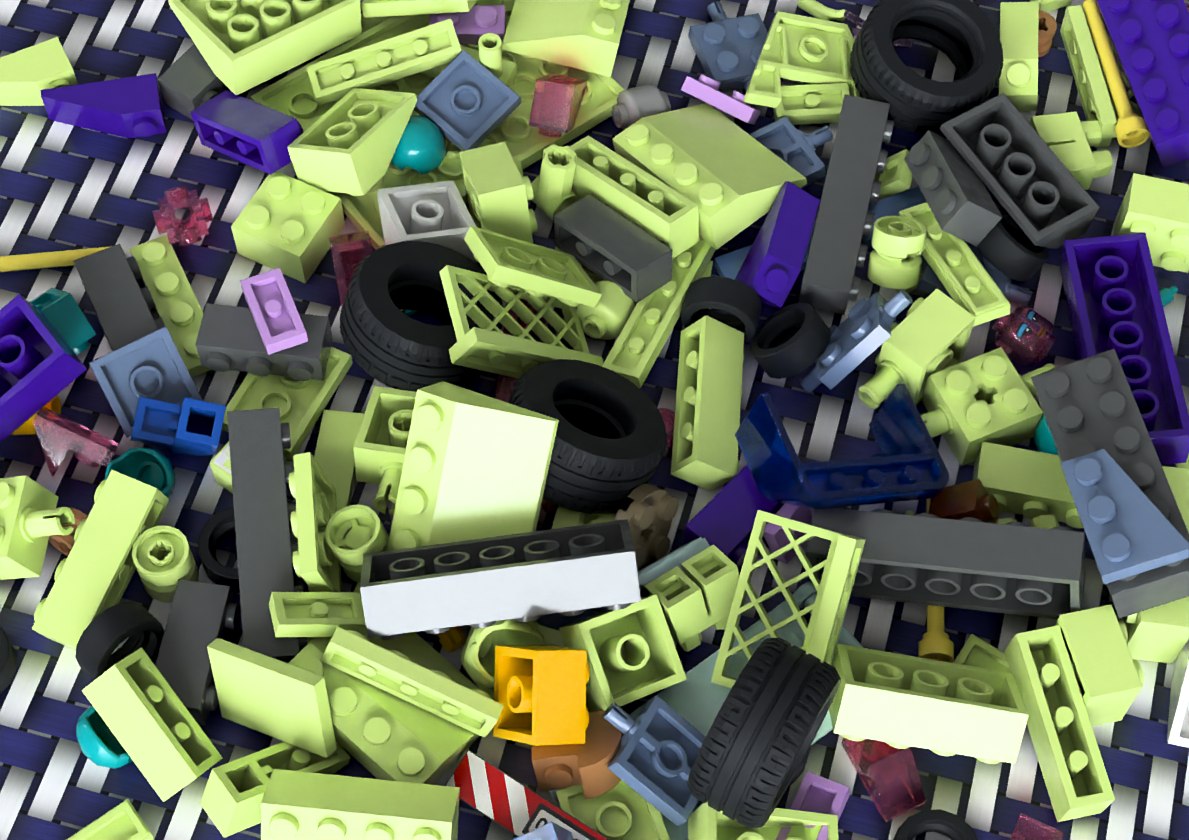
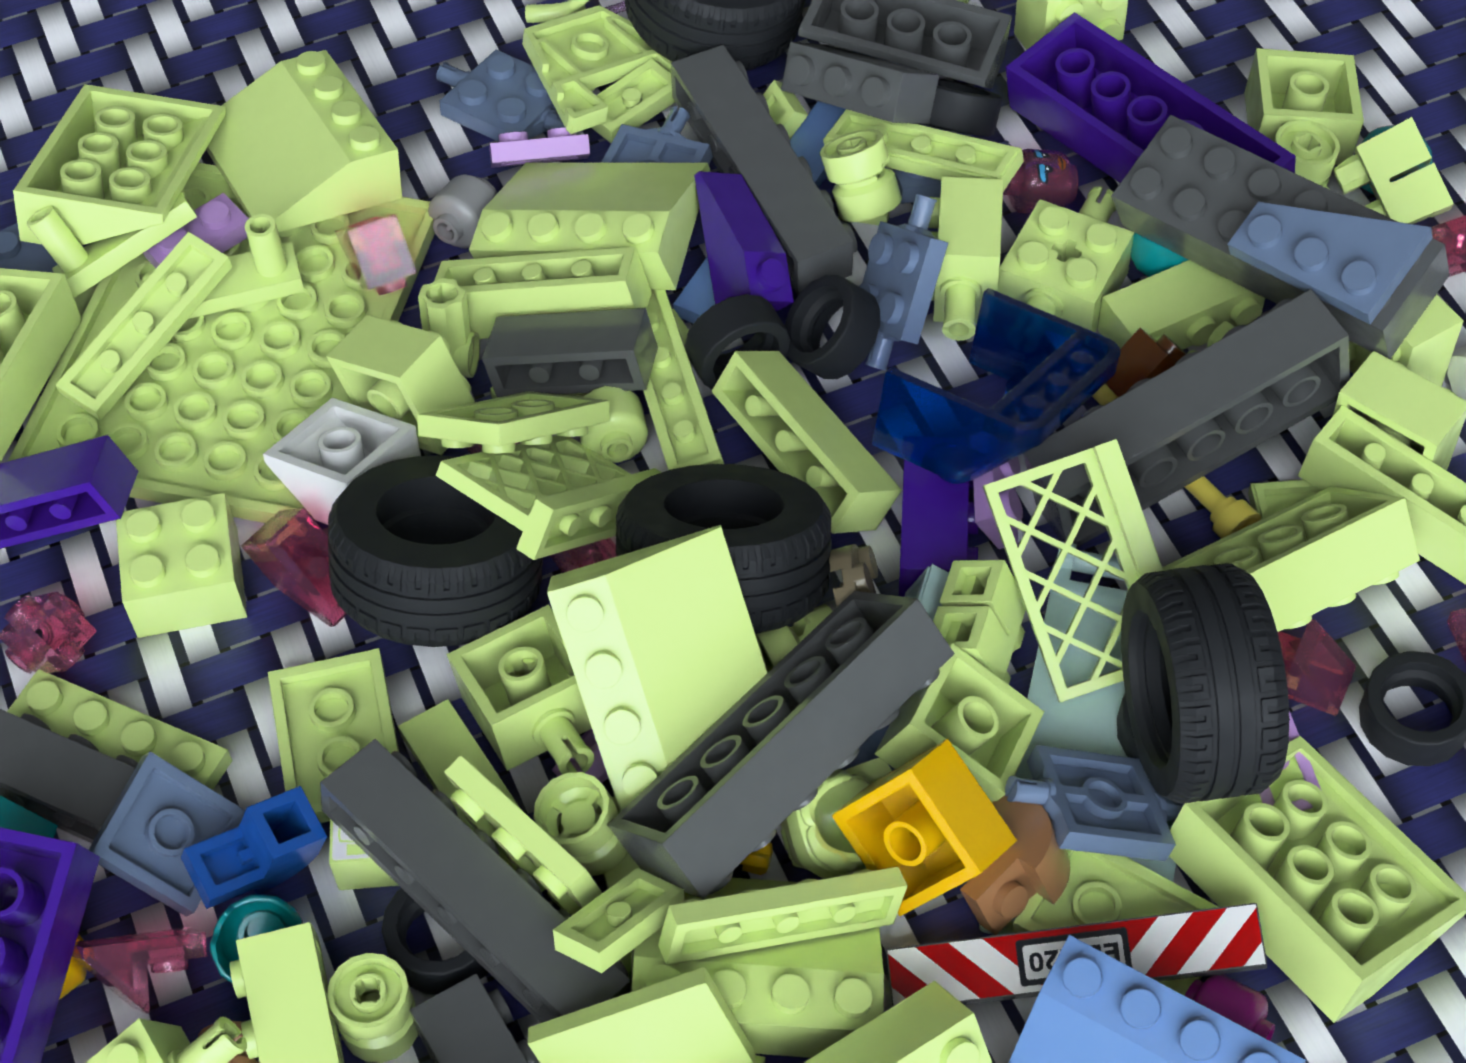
camera: 35 degrees left, 5 degrees down
dark grey brick [195,303,333,381] -> none
lavender plate [240,268,308,355] -> none
yellowish green slope [287,88,418,196] -> none
teal hair [391,115,447,174] -> none
sand blue plate [414,50,521,151] -> none

